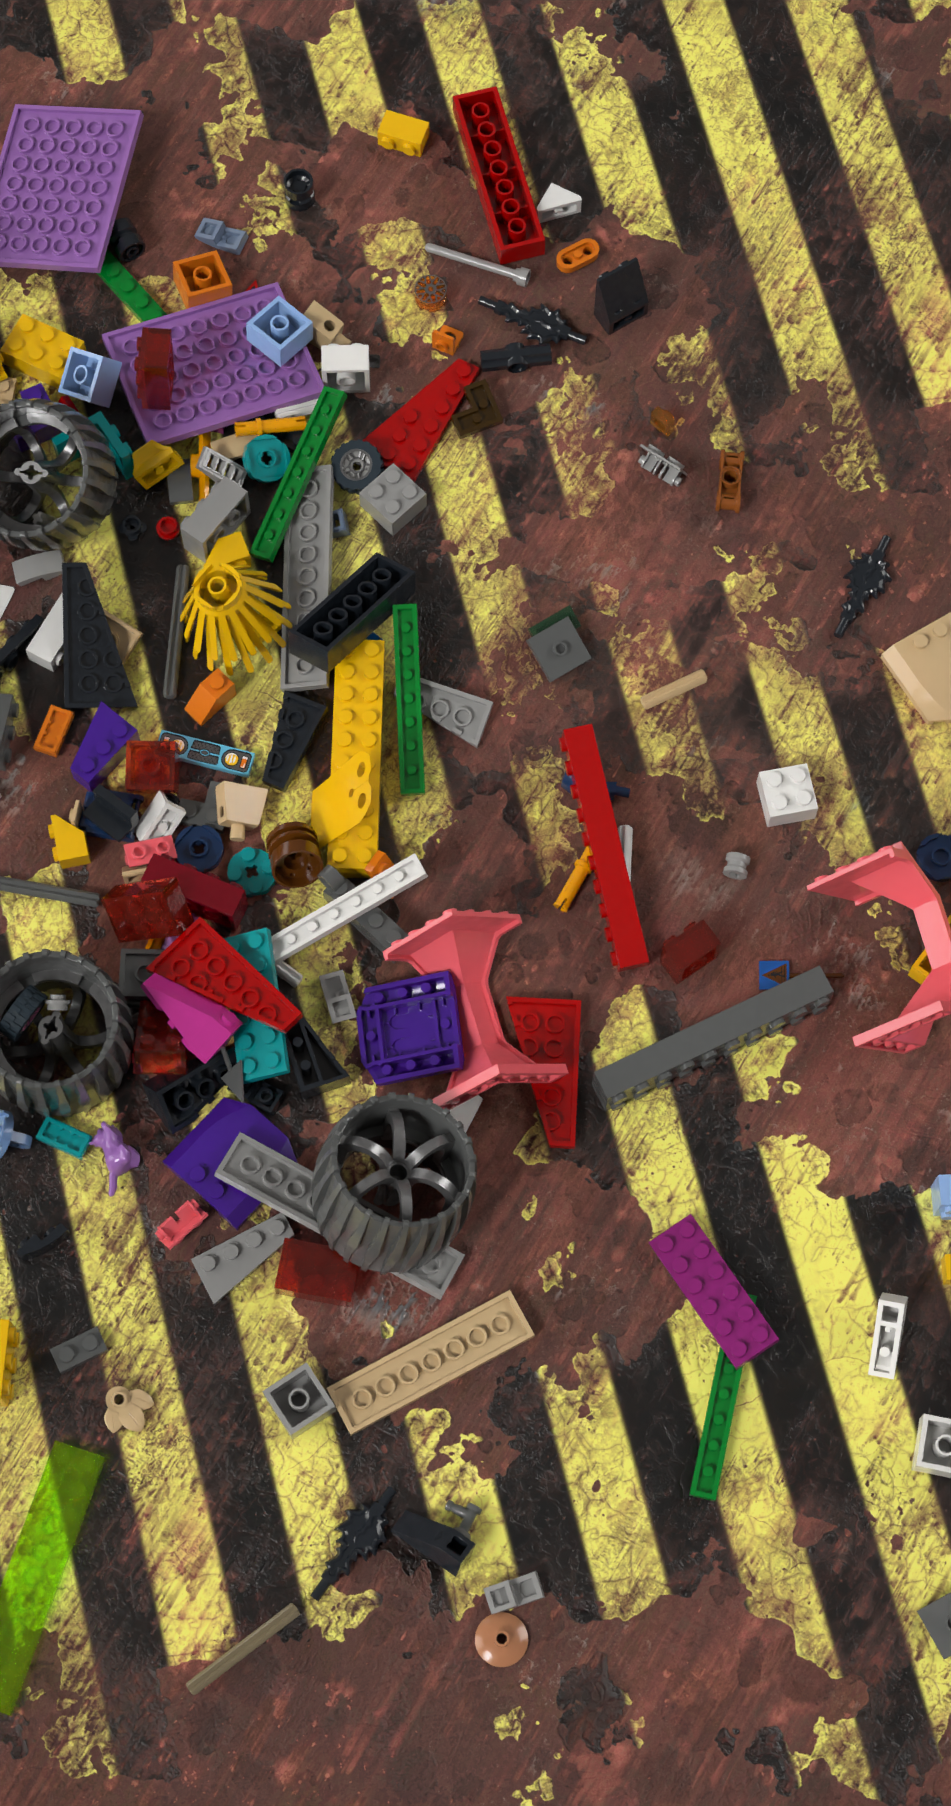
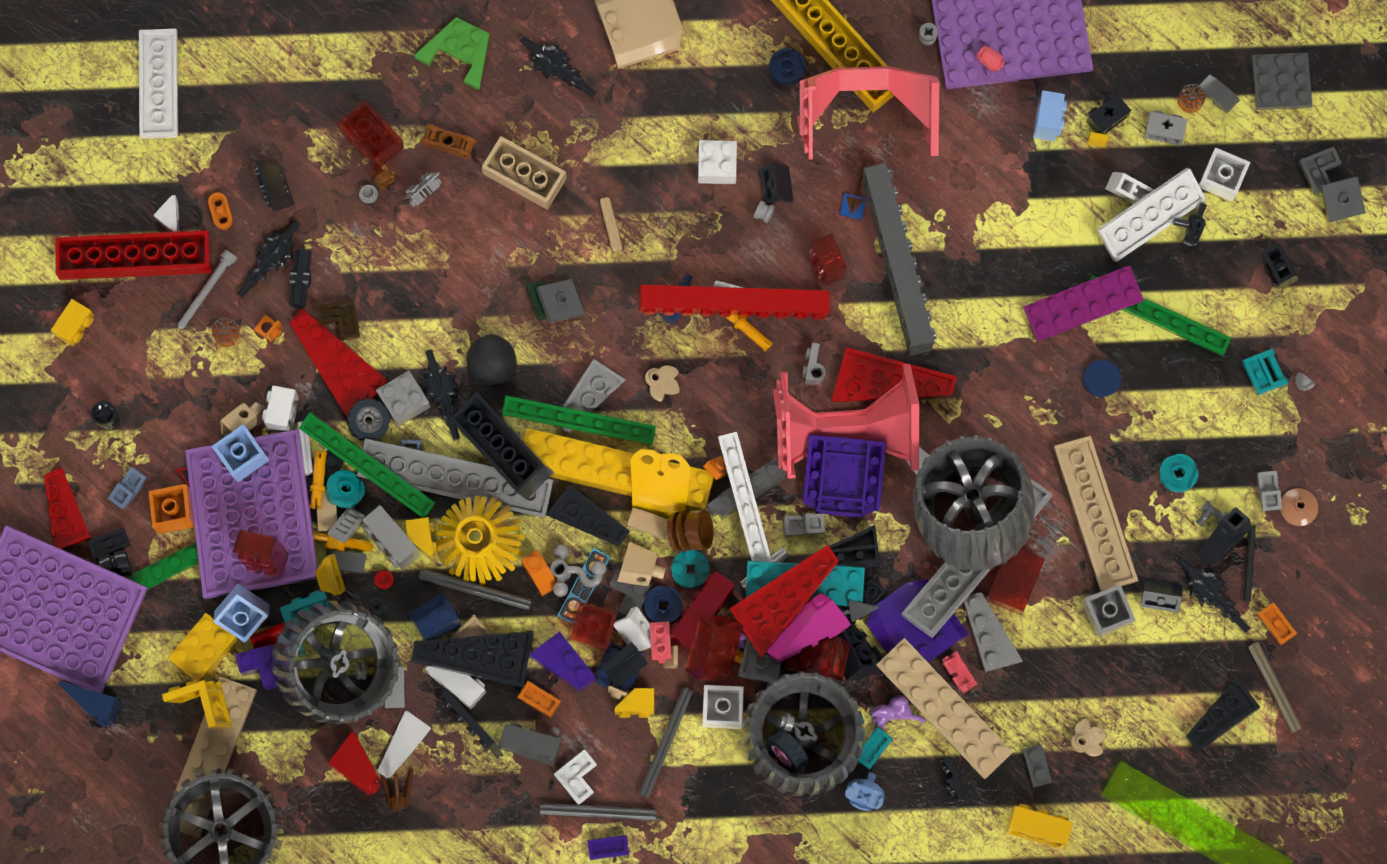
camera: 80 degrees left, 5 degrees up
none -> red wing [44,468,91,550]
none -> black plate [87,527,132,561]
none -> white plate [139,29,178,139]
none -> clear red brick [337,100,404,171]
none -> light grey plate [359,185,378,203]
none -> dark blue slope [408,594,461,640]
none -> bright green wing [414,17,490,90]
none -> black piece [420,350,461,441]
none -> black piece [467,334,517,387]
none -> tan brick [482,136,567,210]
none -> light grey piece [550,544,606,597]
none -> tan slope [626,508,668,540]
none -> tan plate [645,366,680,402]
none -> white brick [702,685,744,729]
none -> black panel [760,163,794,205]
none -> light grey plate [802,343,825,385]
none -> tan plate [876,638,1013,779]
none -> dark blue tile [1083,360,1121,398]
none -> white plate [1097,168,1206,262]
none -> black panel [1140,578,1182,613]
none -> teal plate [1159,454,1198,493]
none -> black piece [1173,203,1207,248]
none -> black wing [1186,677,1260,753]
none -> teal plate [1242,349,1289,396]
none -> pearl dark grey bar [1243,525,1256,602]
none -> orange plate [1257,602,1297,646]
none -> black brick [1262,243,1299,289]
none -> light grey piece [1295,372,1315,391]

